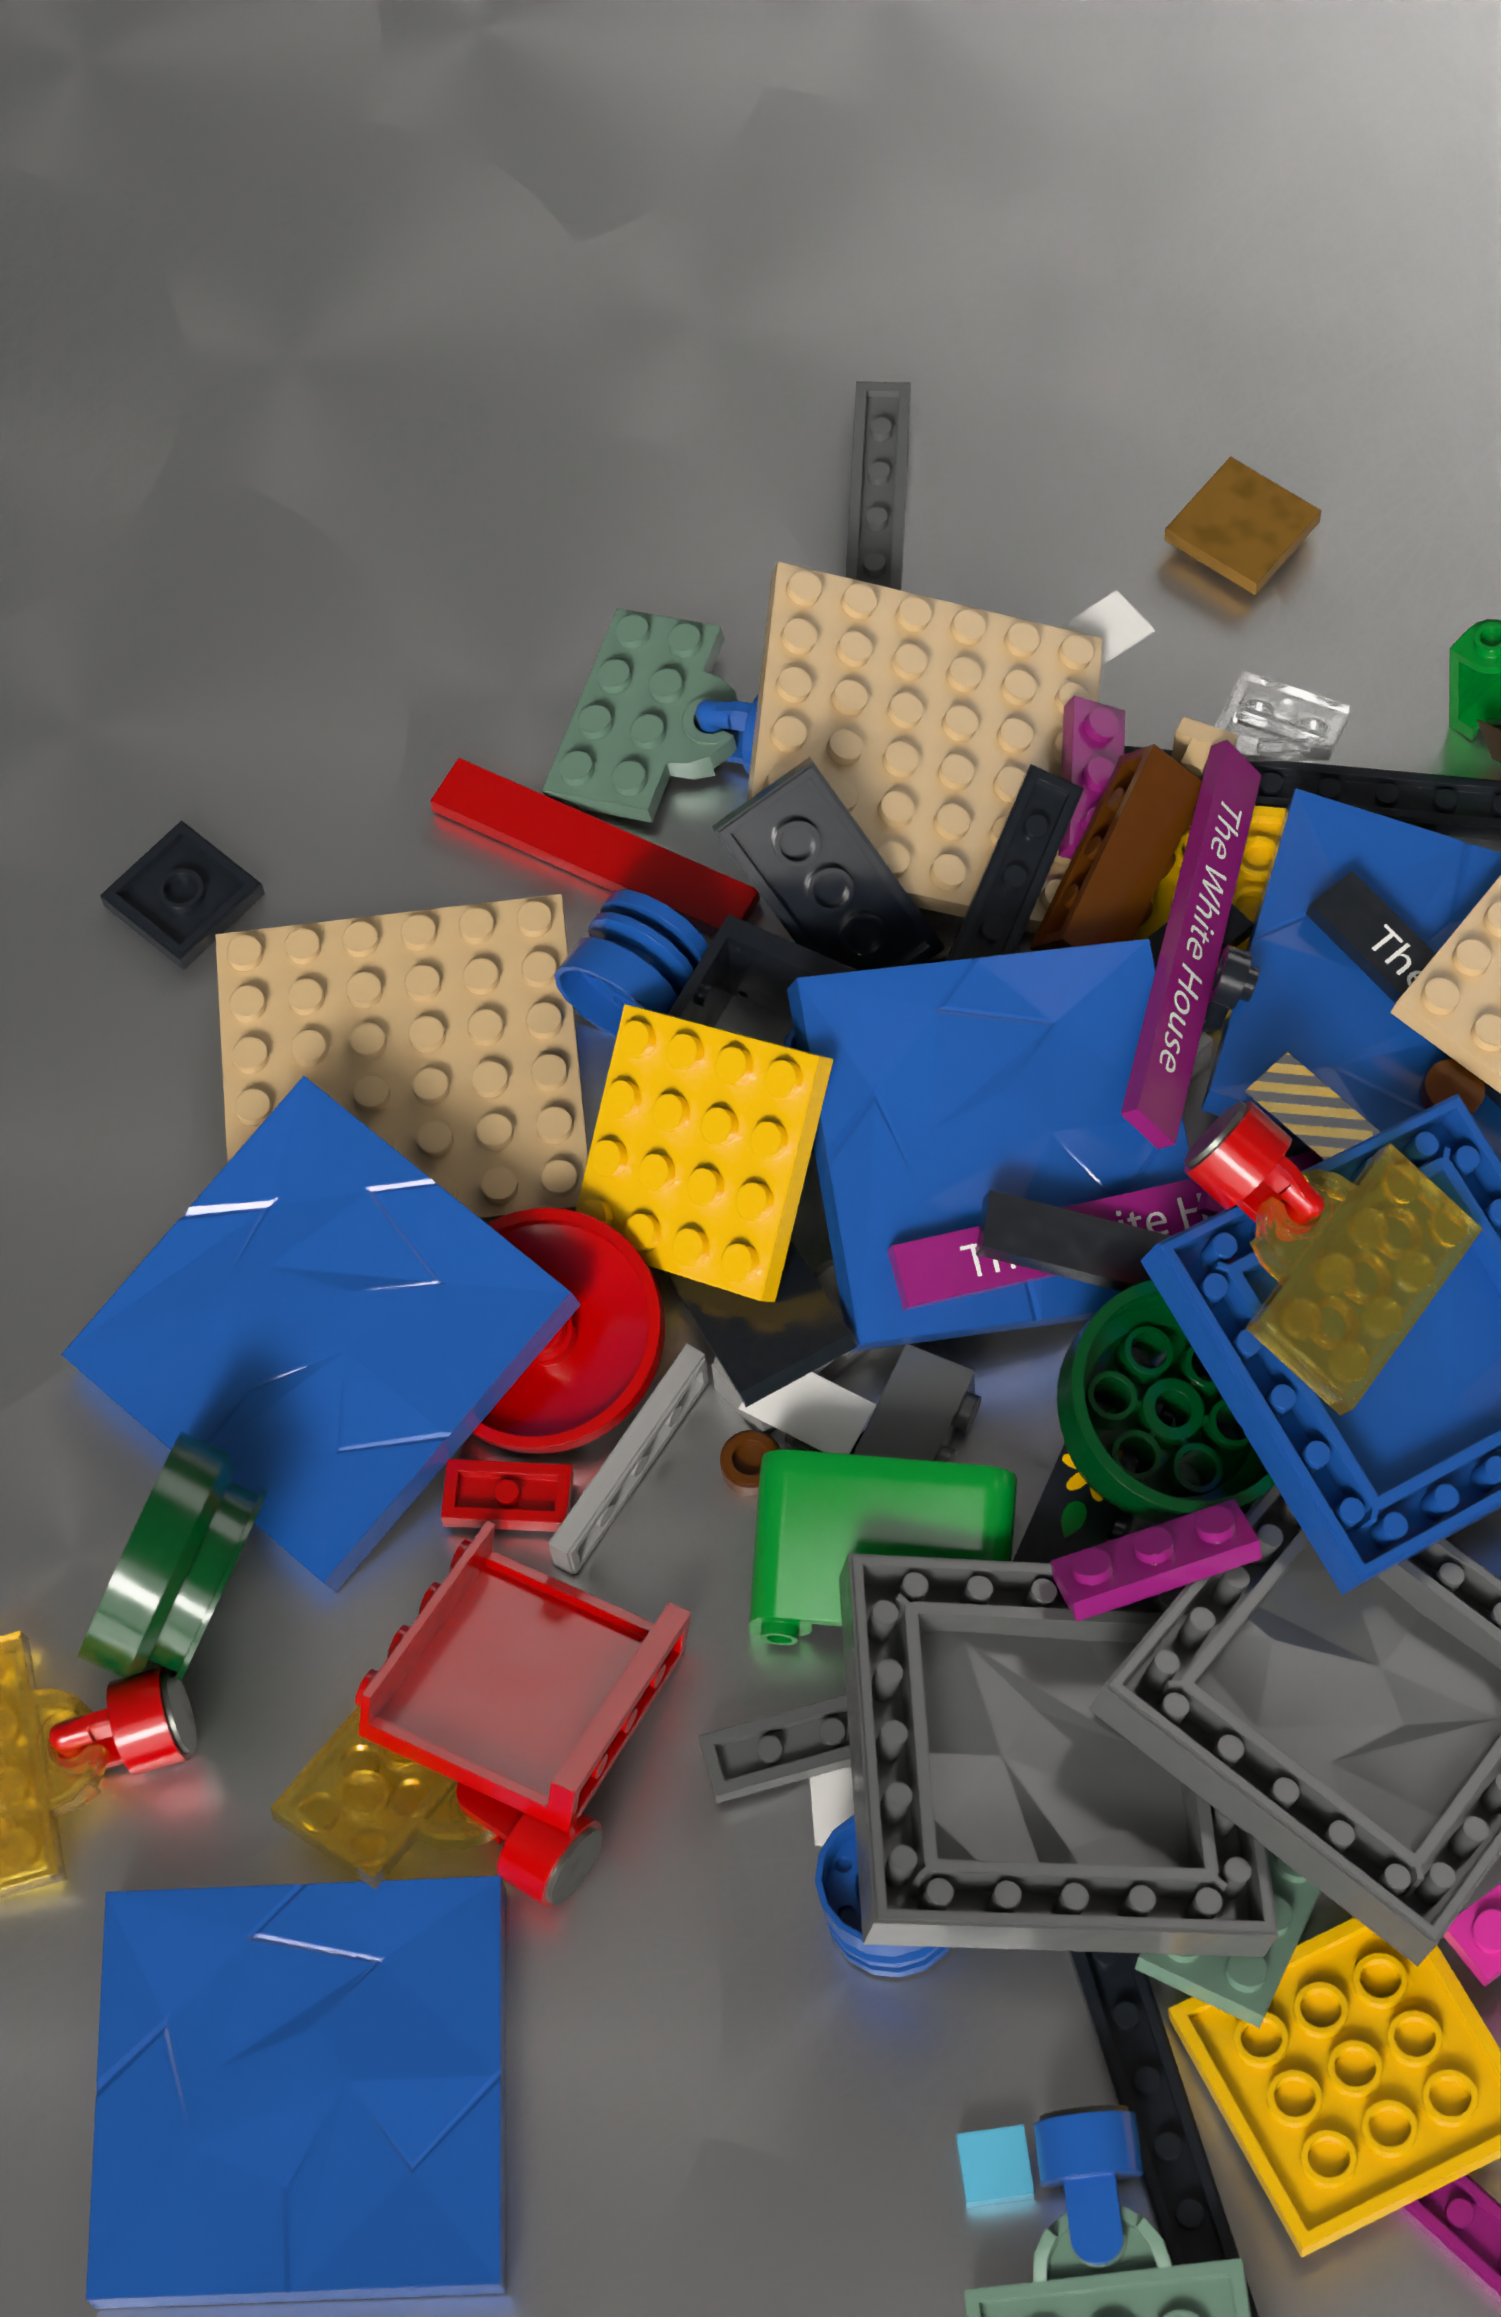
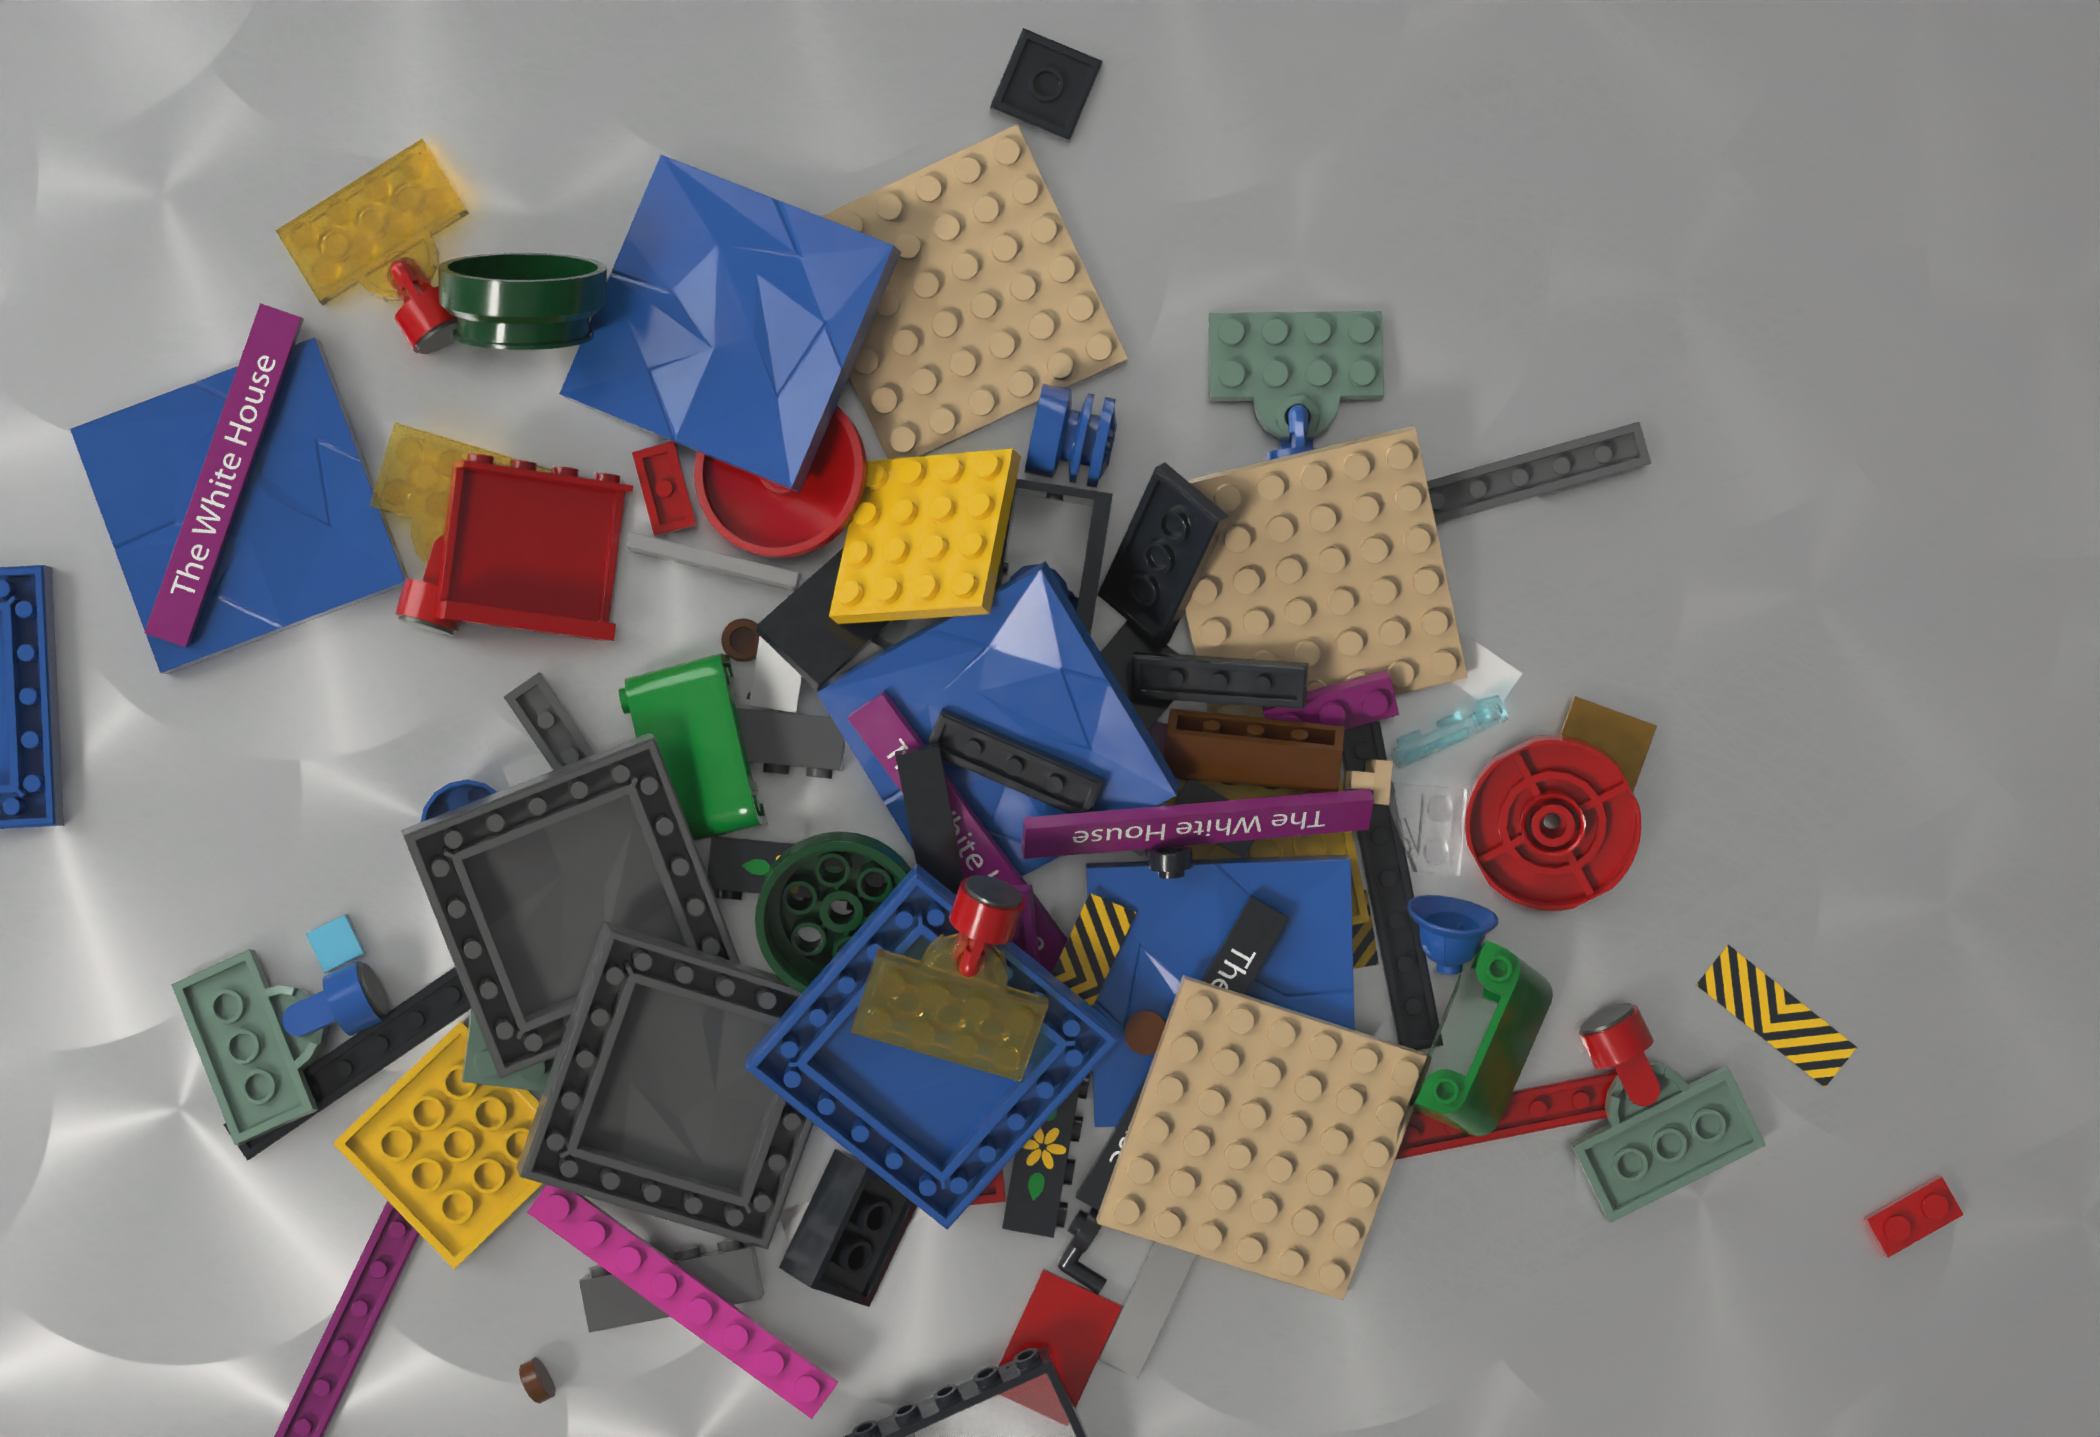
camera: 70 degrees right, 25 degrees up
red tile [430,758,760,937] -> none
magenta plate [1050,1499,1262,1622] -> none
none -> magenta tile [144,303,304,648]
none -> black tile [927,708,1105,814]
none -> clear light blue hinge [1391,695,1508,769]
none -> blue hat [1407,895,1498,975]
none -> red piece [1465,735,1641,911]

